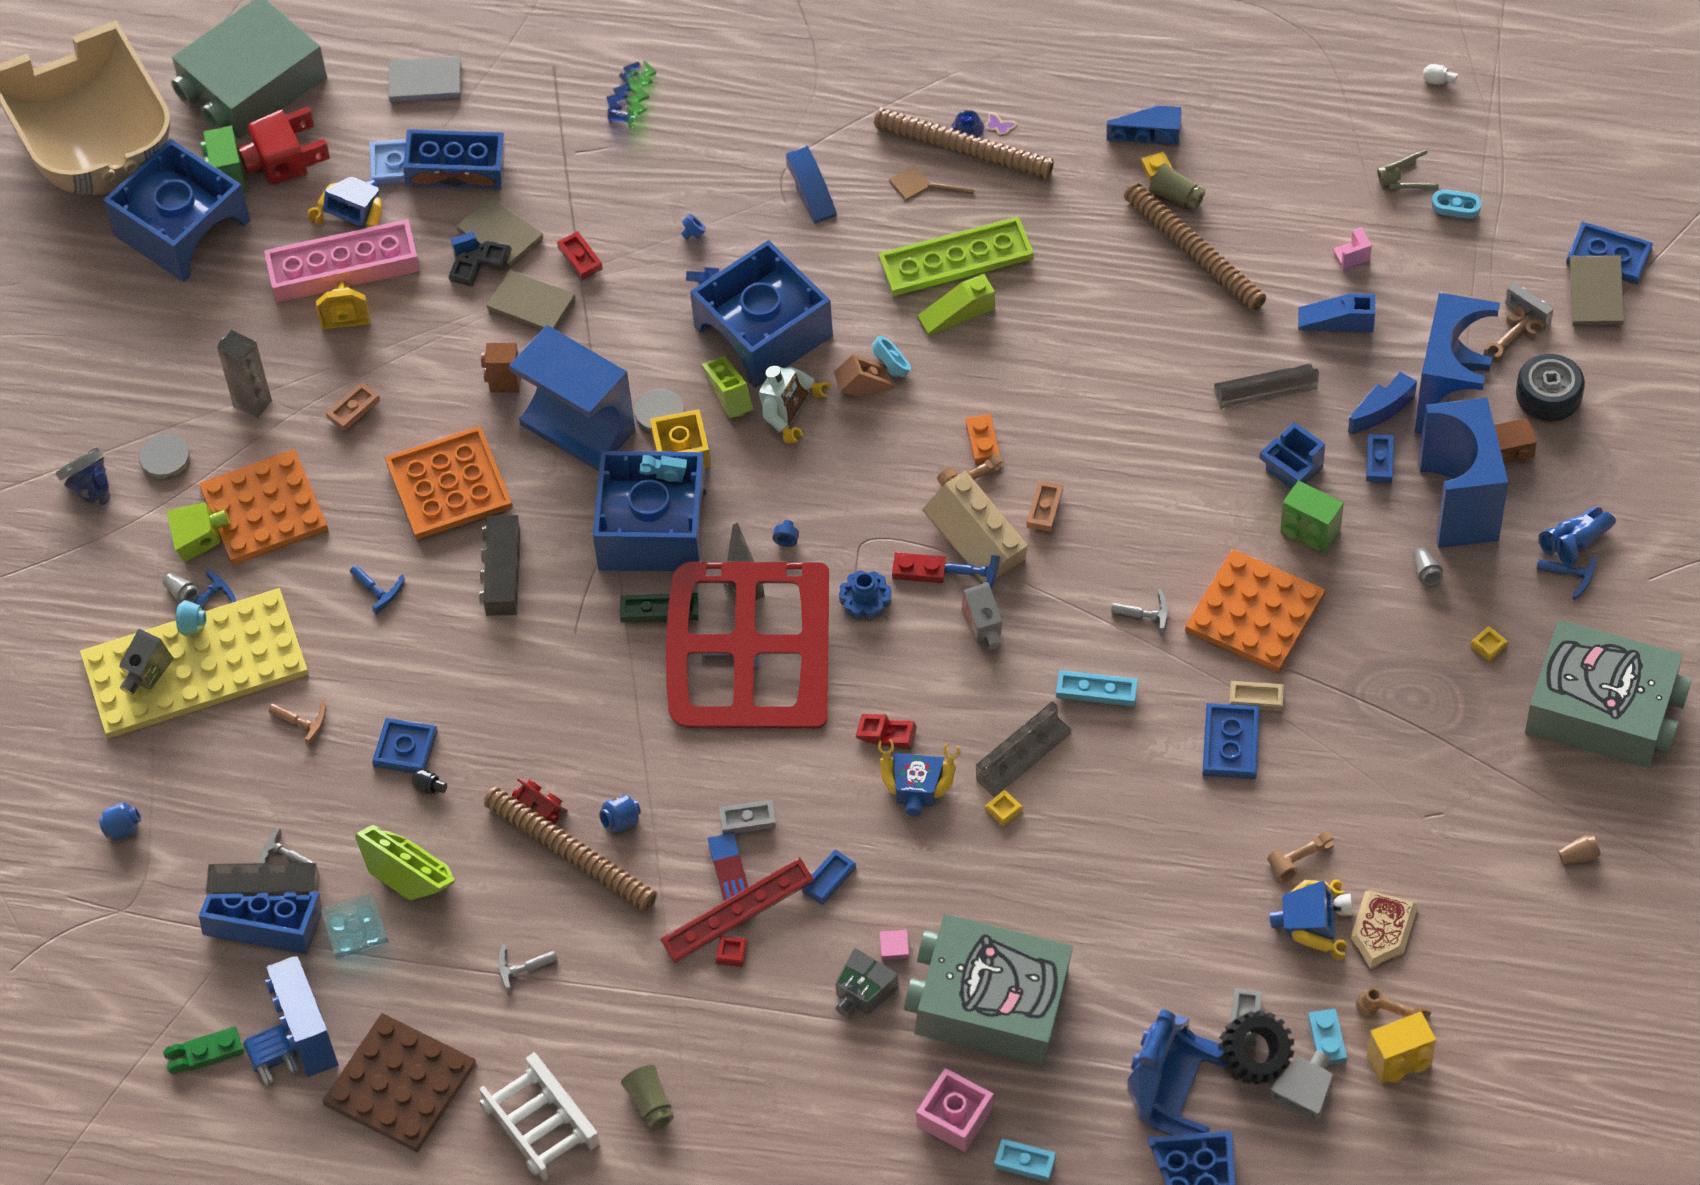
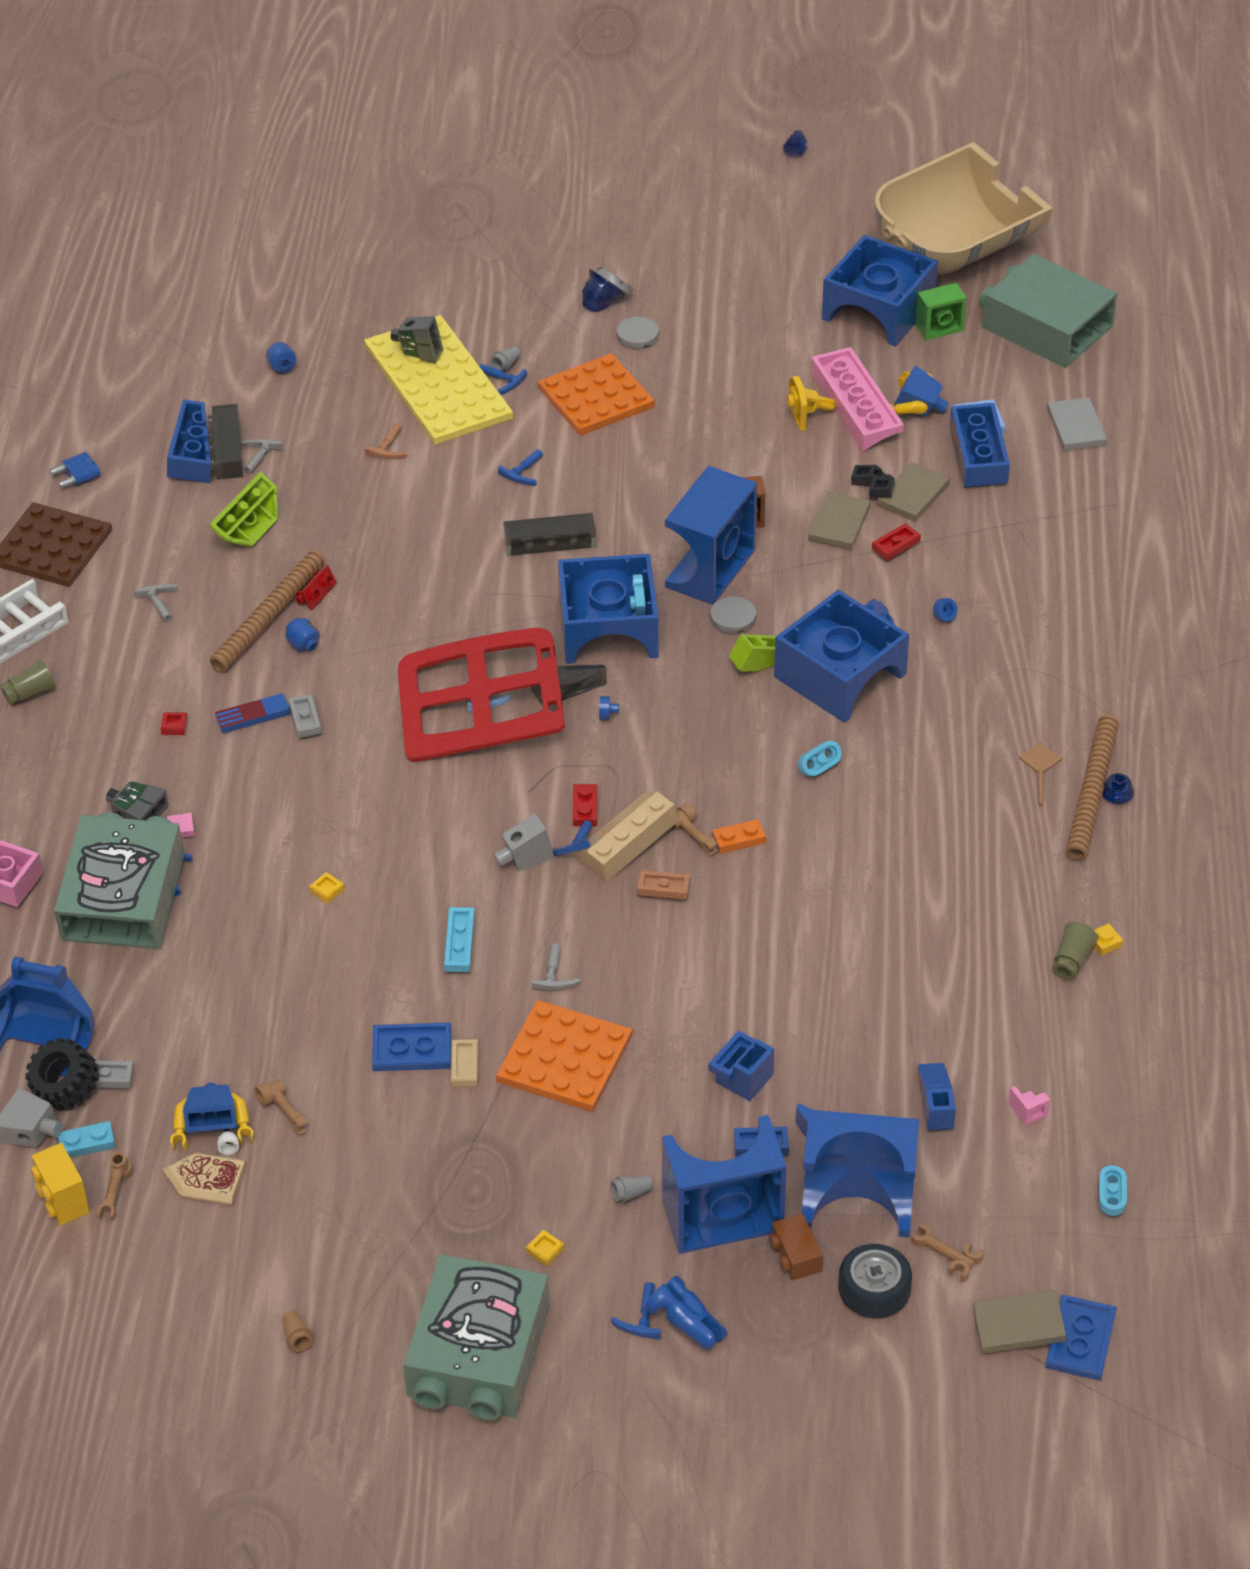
camera: 80 degrees right, 10 degrees down
green hinge [163,1026,244,1074] -> none
lime torso [167,502,231,562] -> none
medium azure cone [176,600,207,636] -> none
clear smoke brick [217,330,272,418] -> none
red piece [238,107,330,184] -> none
wedge [265,955,339,1077] -> none
clear light blue plate [321,893,388,959] -> none
nougat plate [326,382,380,432] -> none
blue tile [372,718,438,773] -> none
orange plate [385,426,513,540] -> none
black cylinder [411,770,448,794] -> none
blue tile [451,231,478,259] -> none
piece [606,61,656,127] -> none
dark green plate [620,593,699,623] -> none
yellow brick [650,409,711,468] -> none
red tile [660,857,814,964] -> none
torso [759,366,831,444] -> none
blue slope [786,146,837,224] -> none
blue tile [802,849,856,905] -> none
nougat slope [834,354,895,397] -> none
blue plant [839,570,892,619] -> none
red slope [856,714,917,749] -> none
lime plate [878,216,1034,296] -> none
torso [878,740,961,817] -> none
lime slope [917,274,995,336] -> none
clear smoke fence [976,701,1071,797] -> none
medium lavender sticker [986,112,1017,135] -> none
blue slope [1107,105,1182,145] -> none
medium nougat piece [1124,182,1266,311] -> none
clear smoke panel [1214,363,1319,409] -> none
bright green brick [1280,480,1344,554] -> none
olive plant [1377,150,1439,190] -> none
light grey plate [1505,282,1553,329] -> none

